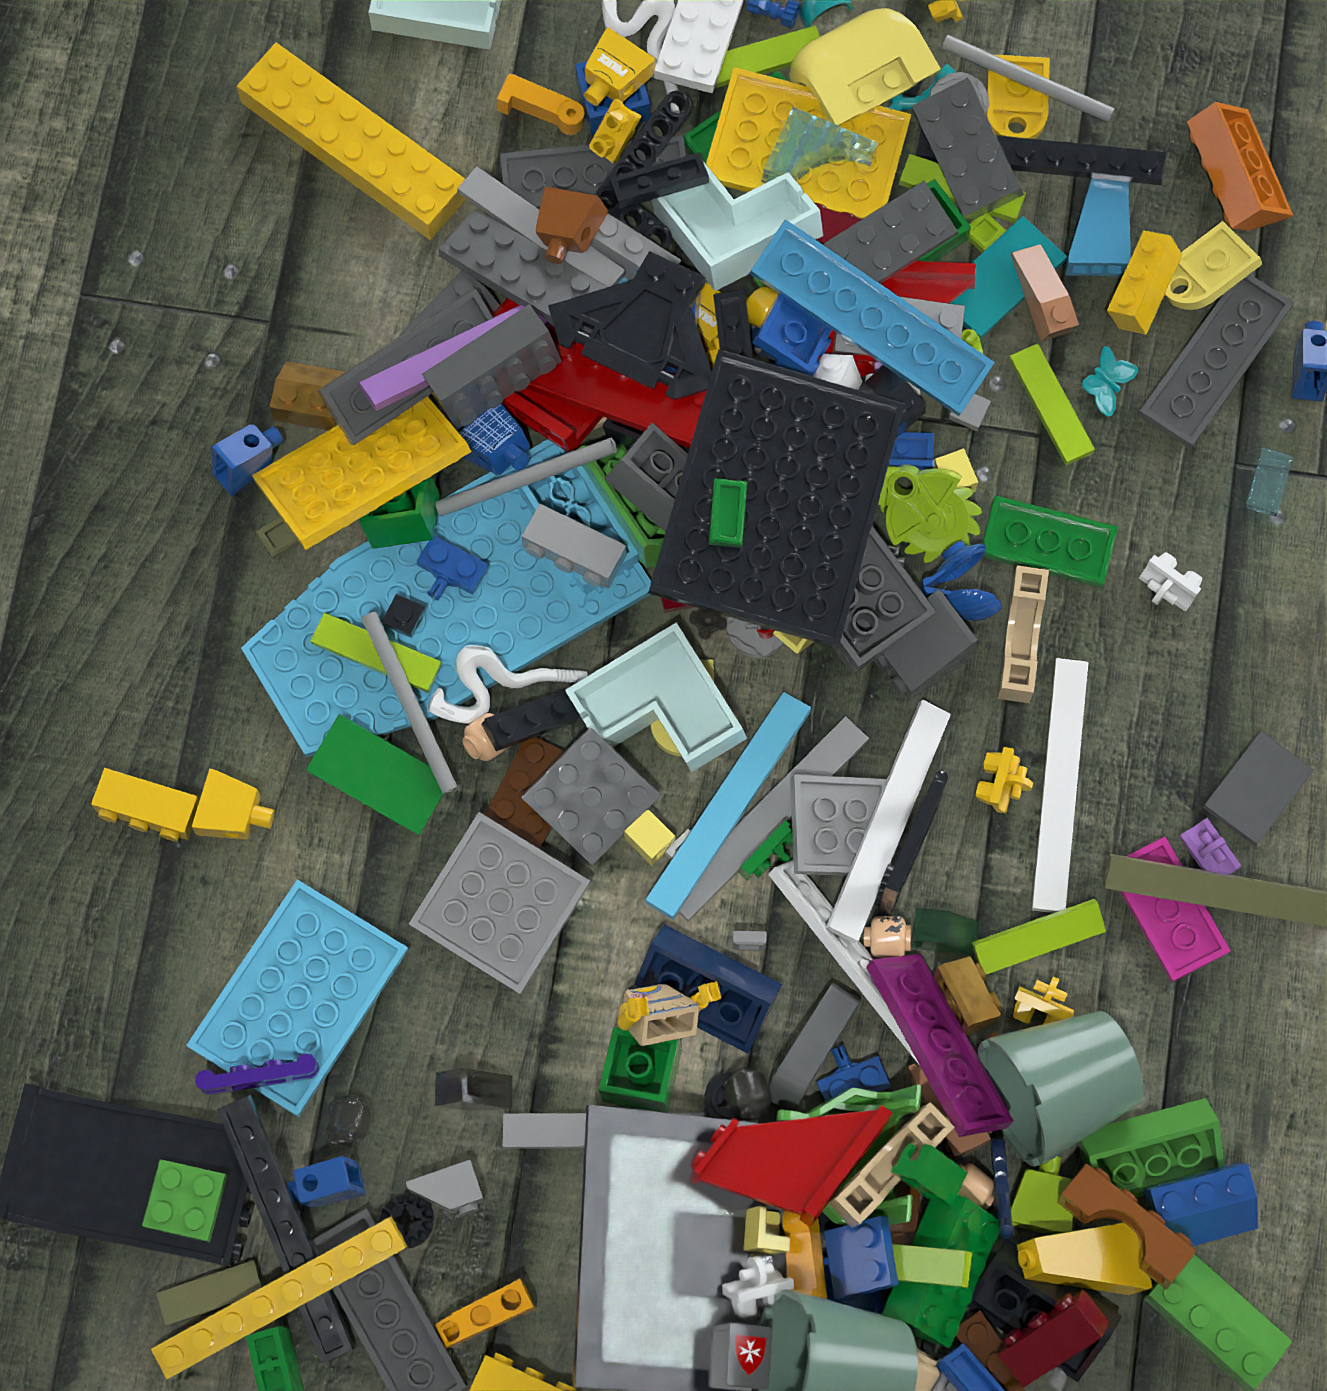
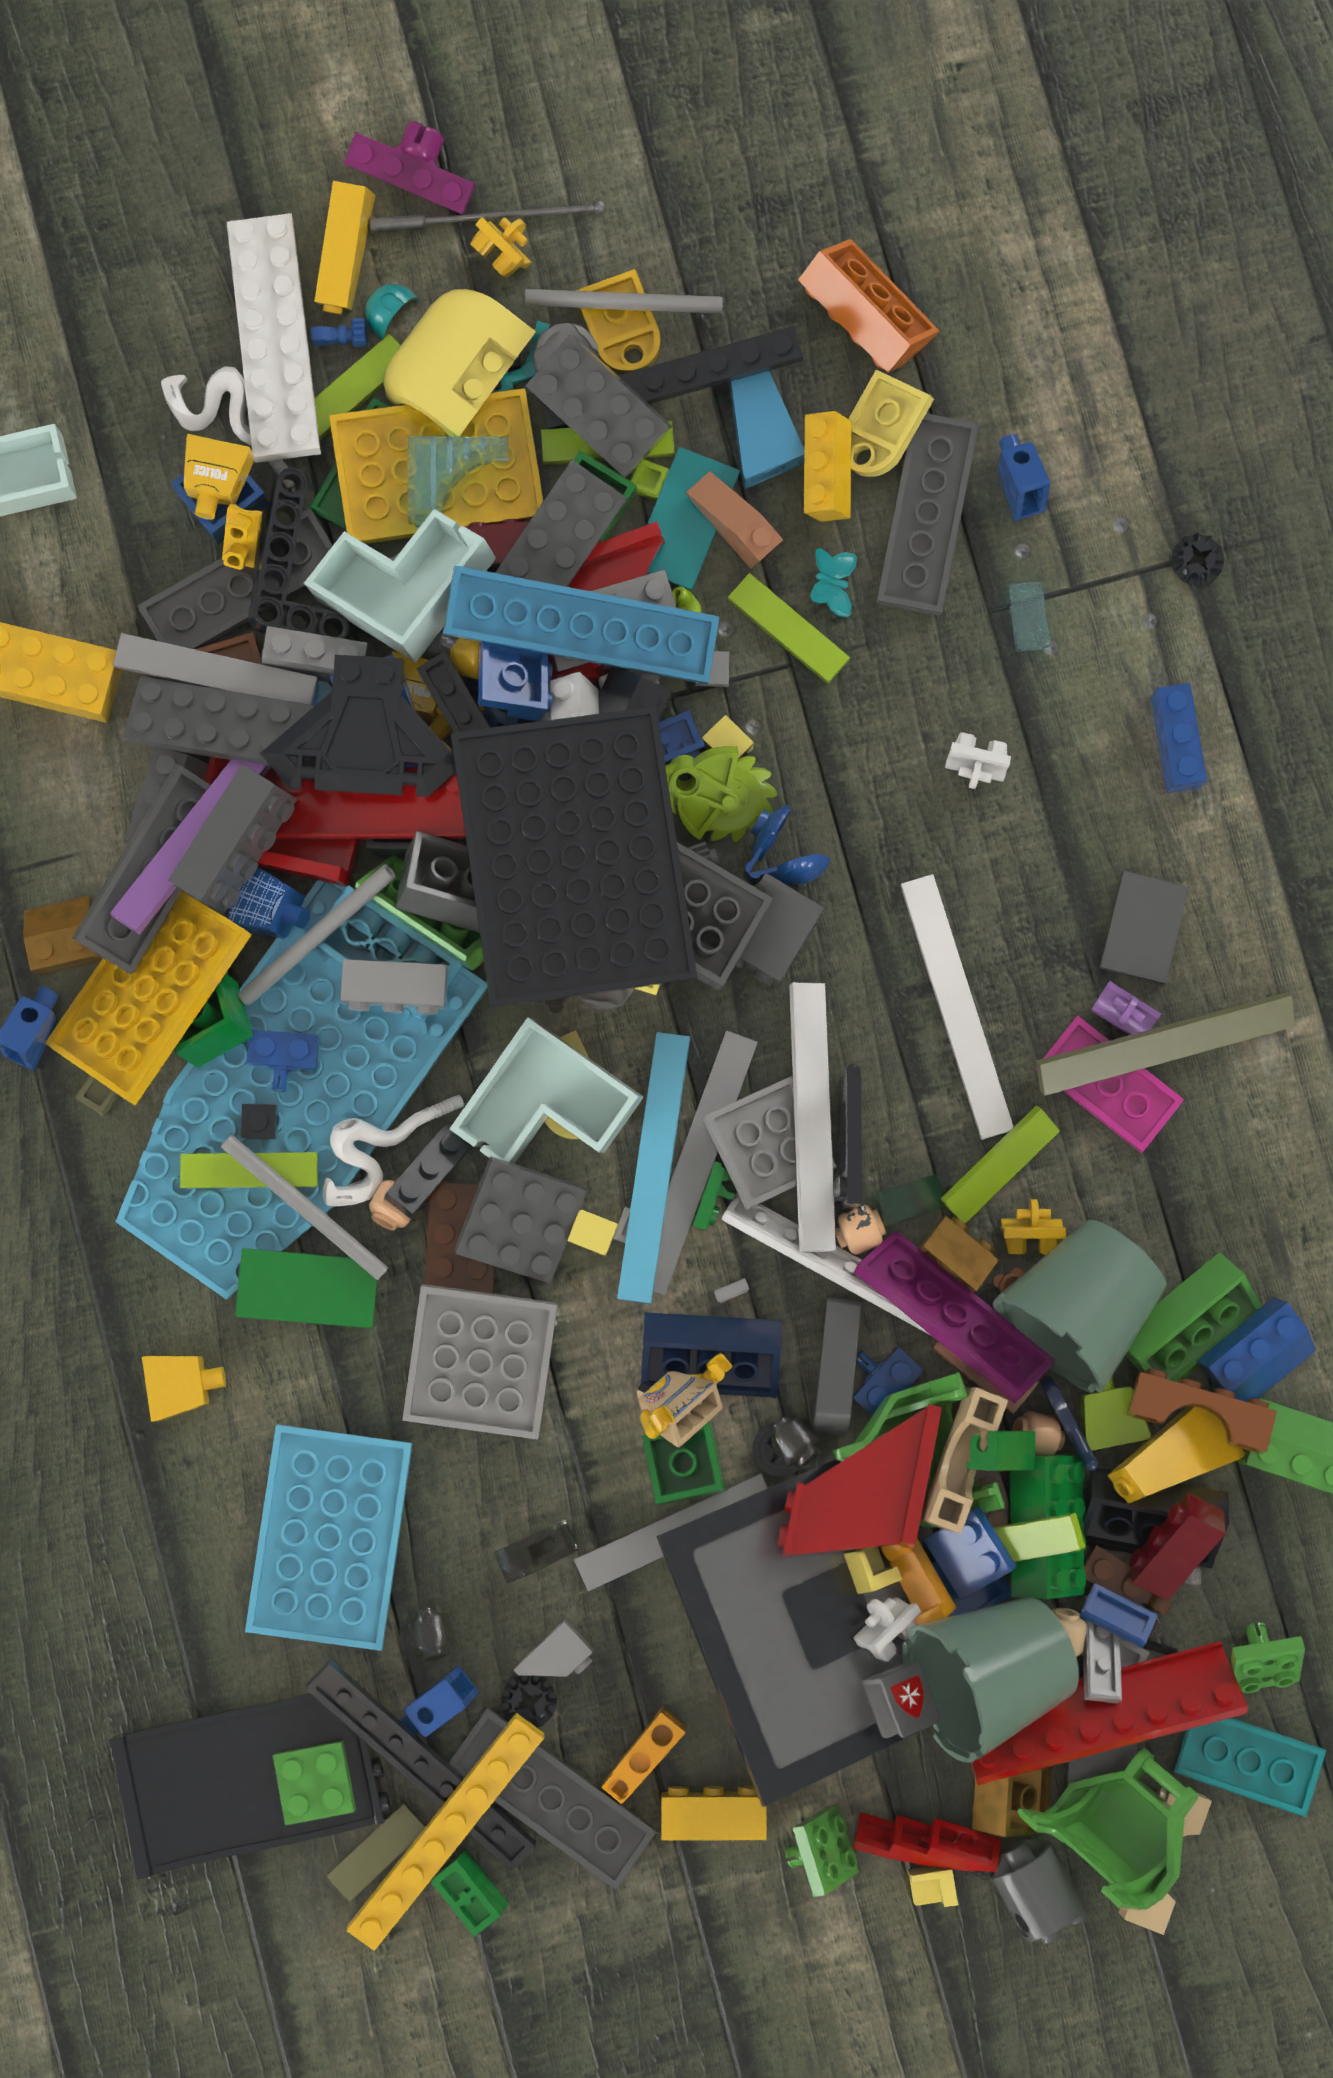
camera: 25 degrees left, 10 degrees up
yellow brick [91,768,199,842] -> none
dark purple plate [195,1054,320,1095] -> none
light orange leg [497,73,585,135] -> none
dark orange torso [535,187,608,264] -> none
black plate [610,152,709,209] -> none
green tile [708,478,747,548] -> none
yellow hips [976,747,1033,814] -> none
green tile [982,495,1118,588] -> none
tan arch [997,566,1049,703] -> none

